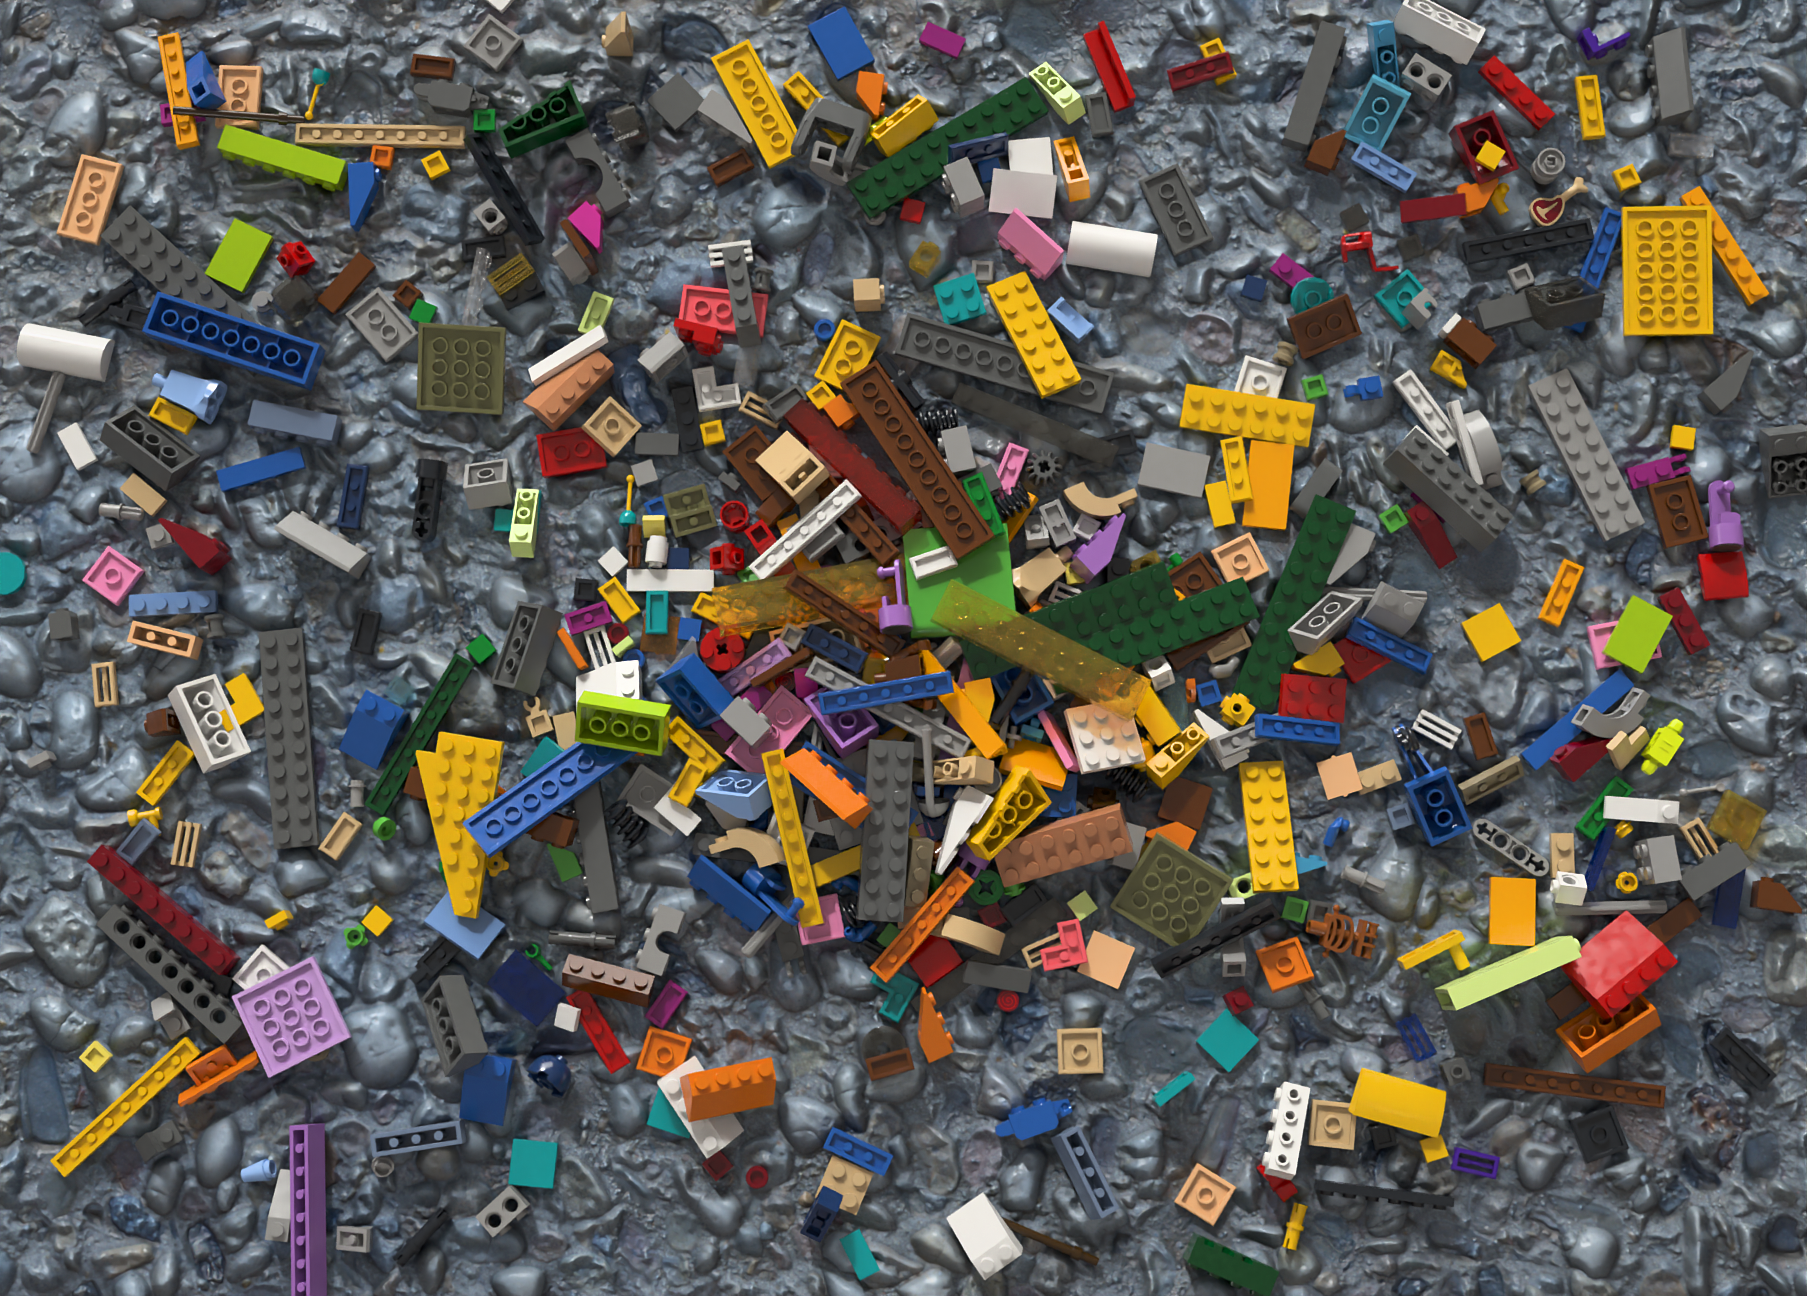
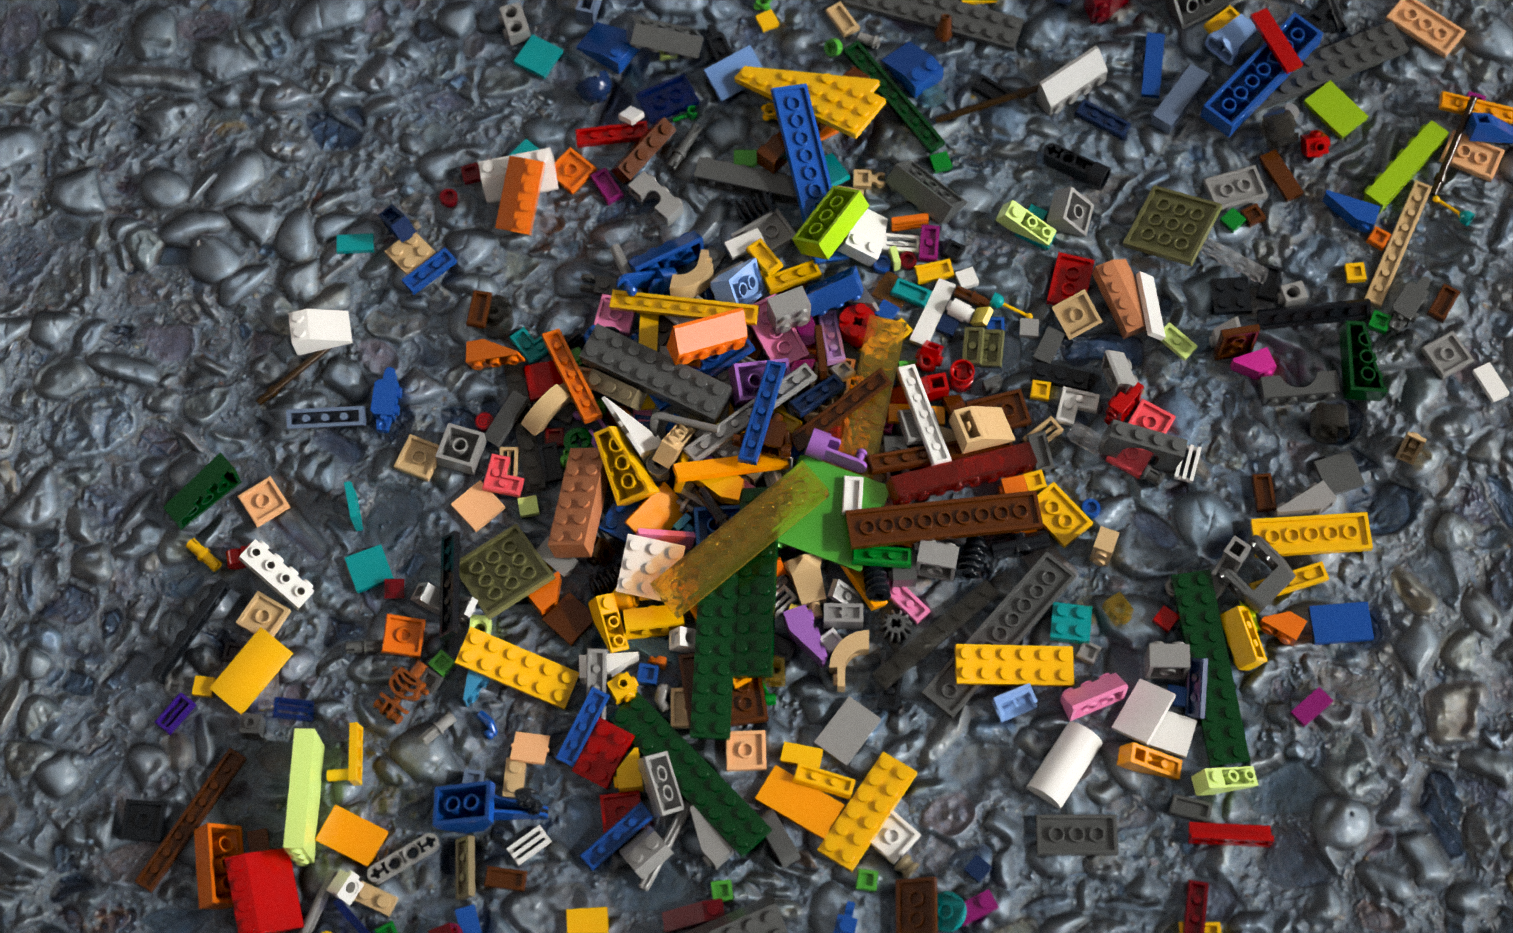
camera: 110 degrees right, 15 degrees down
clear yellow tile [486,253,534,296] -> none
none -> light grey brick [435,423,487,475]
none -> reddish brown cone [934,14,952,42]
none -> dark brown bar [935,84,1039,124]
none -> red tile [1250,8,1303,74]

